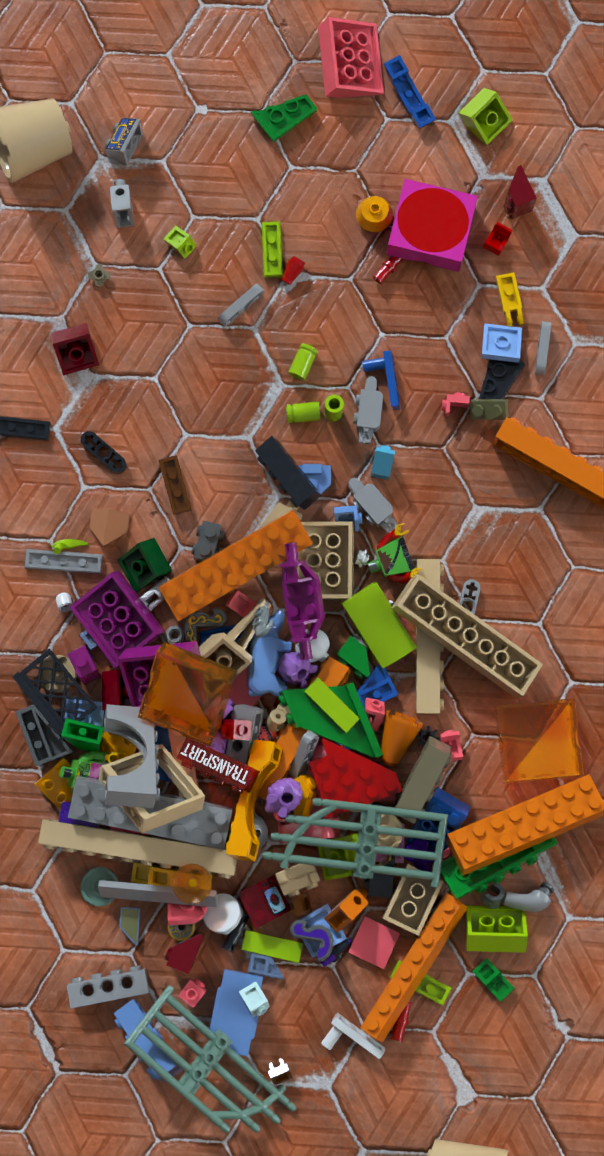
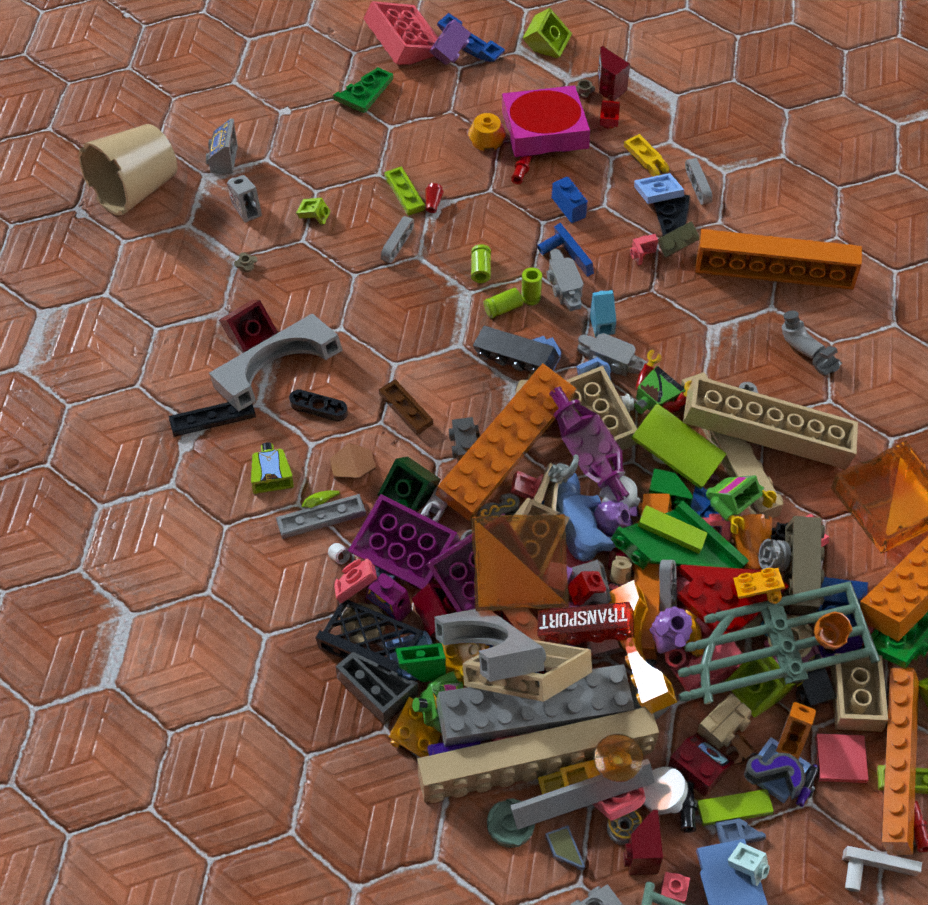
camera: 25 degrees left, 25 degrees down
none -> light grey arch [209,314,342,411]
none -> lime torso [251,442,294,494]
none -> coral tile [334,559,377,603]
none -> medium lavender brick [429,19,471,65]
none -> blue brick [551,177,588,223]
none -> dark tan plate [575,79,595,98]
none -> bright green torso [706,475,777,534]
none -> light orange hinge [733,568,785,604]
none -> light grey wheel [758,539,791,572]
none -> piece [782,310,842,375]
none -> orange hair [814,611,852,650]

